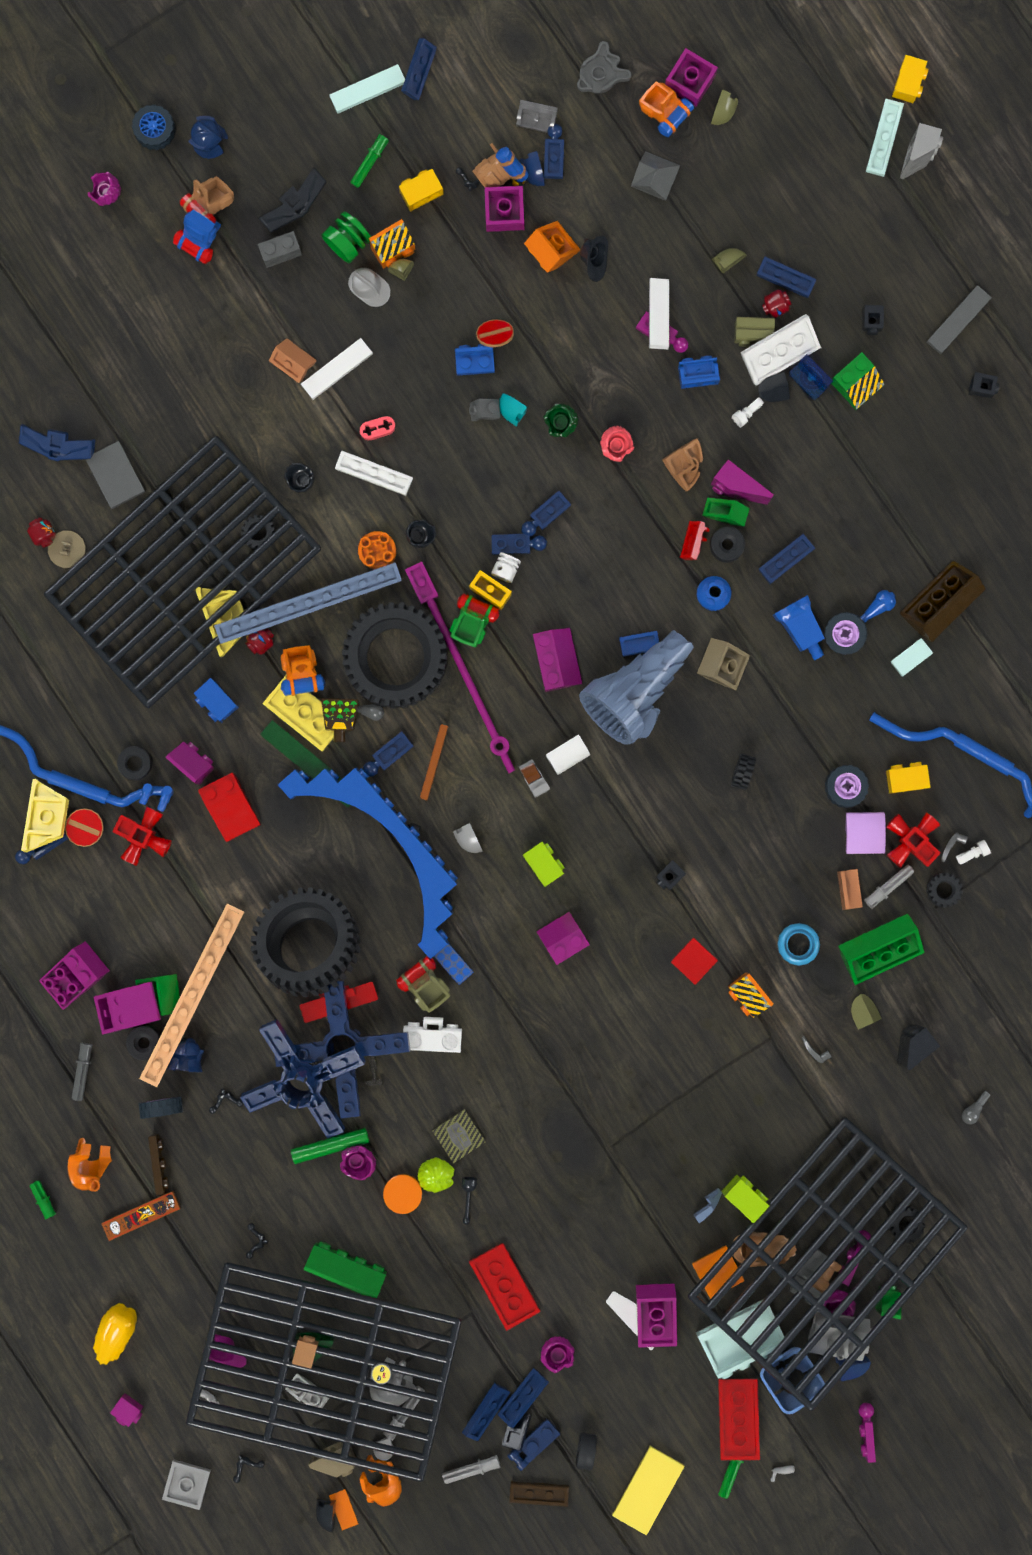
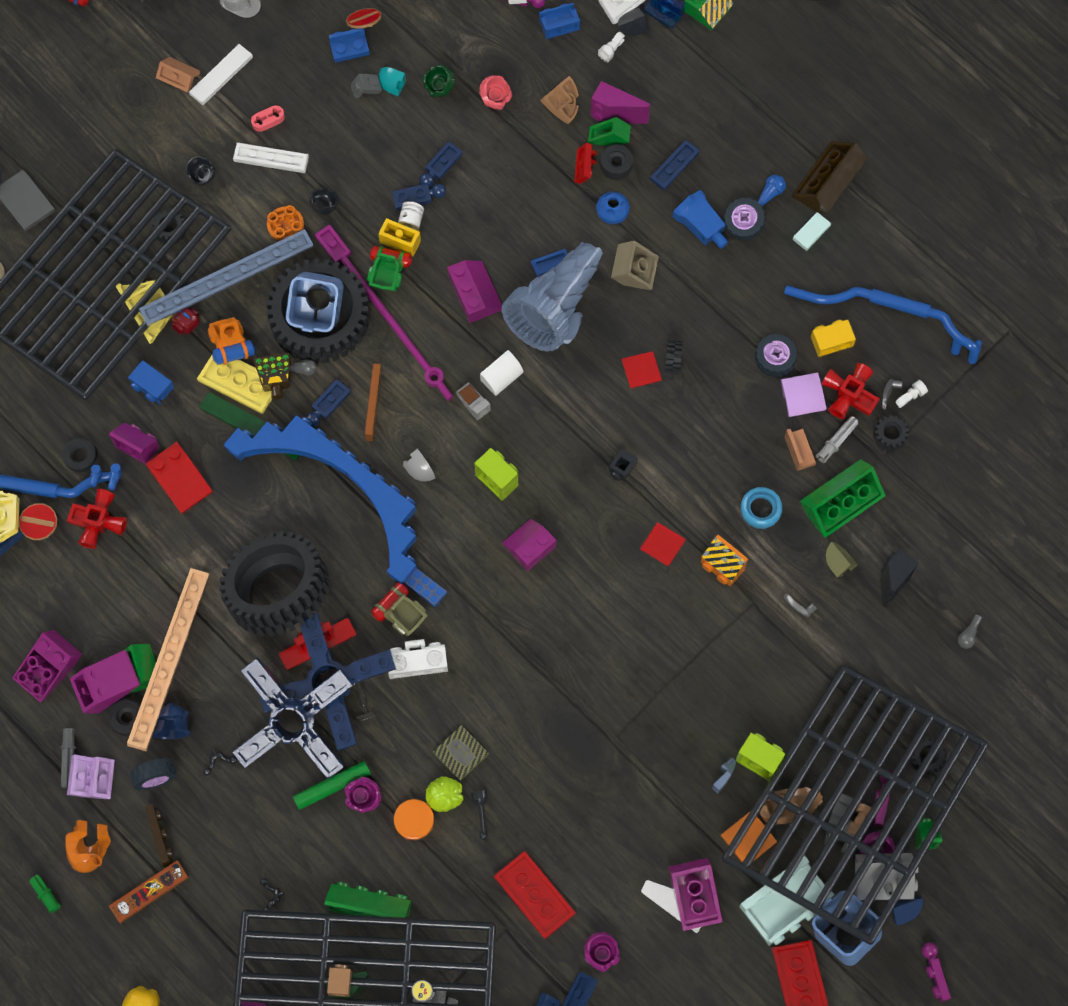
camera: 10 degrees left, 15 degrees down
none -> lavender slope [67,755,115,799]
none -> medium blue piece [286,272,344,332]
none -> red sticker [622,351,662,388]

